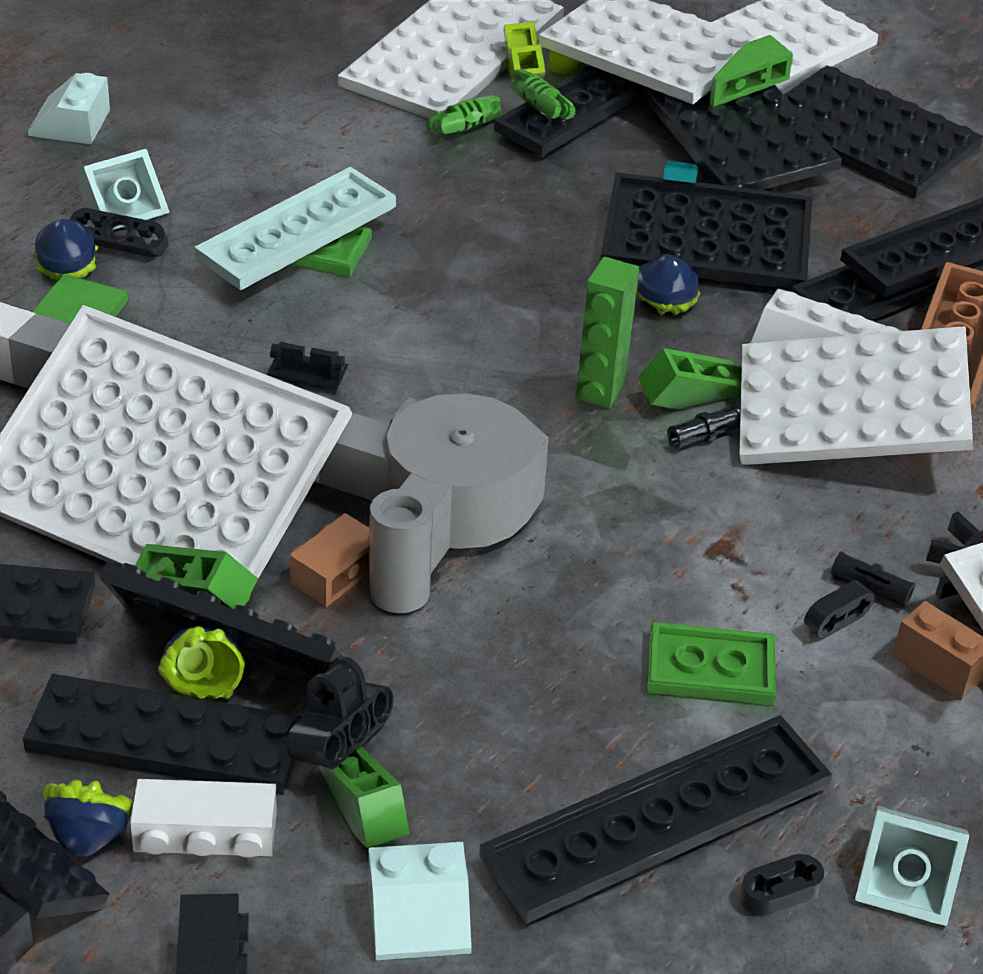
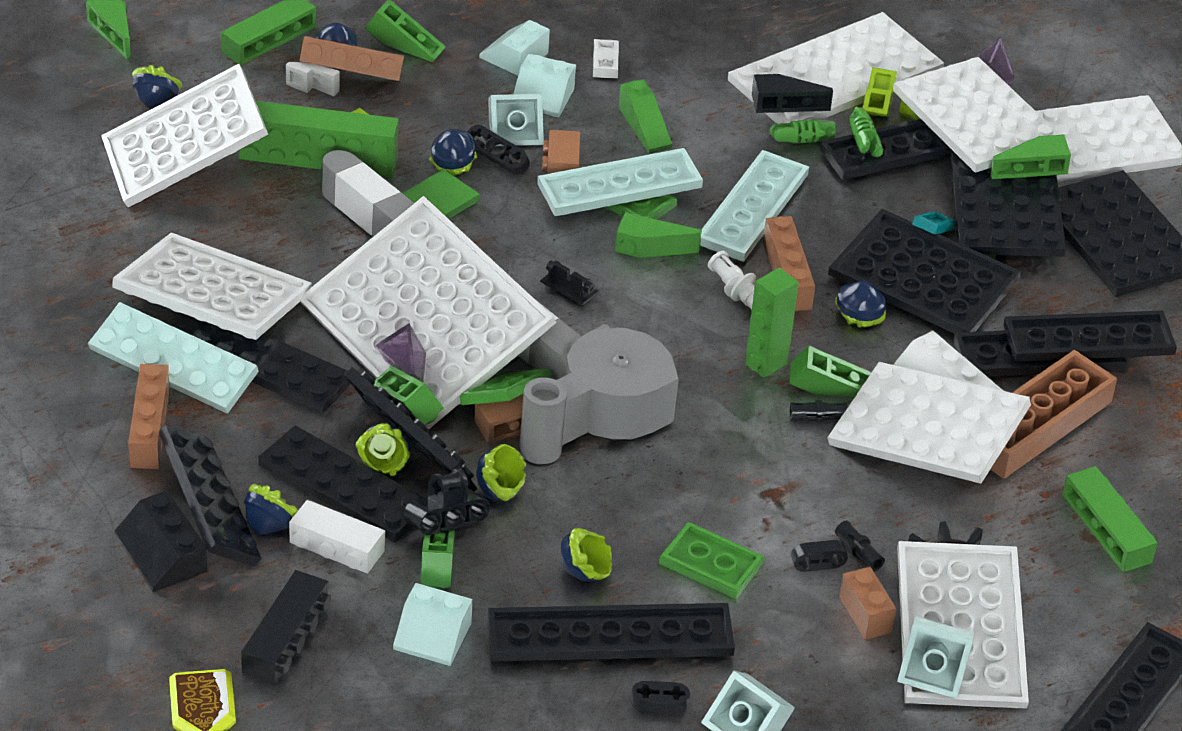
camera: 25 degrees right, 0 degrees up
none -> clear purple slope [376,323,426,382]
none -> bright green tile [459,368,552,405]
none -> lime hair [476,444,526,501]
none -> light aqua slope [514,54,576,118]
none -> nougat brick [542,130,580,174]
none -> lime hair [561,528,613,582]
none -> white slope [593,39,619,79]
none -> bright green slope [615,212,702,258]
none -> bright green slope [619,79,672,153]
none -> light aqua plate [700,150,809,262]
none -> white piece [708,251,756,310]
none -> black slope [751,74,833,113]
none -> nougat brick [763,216,815,311]

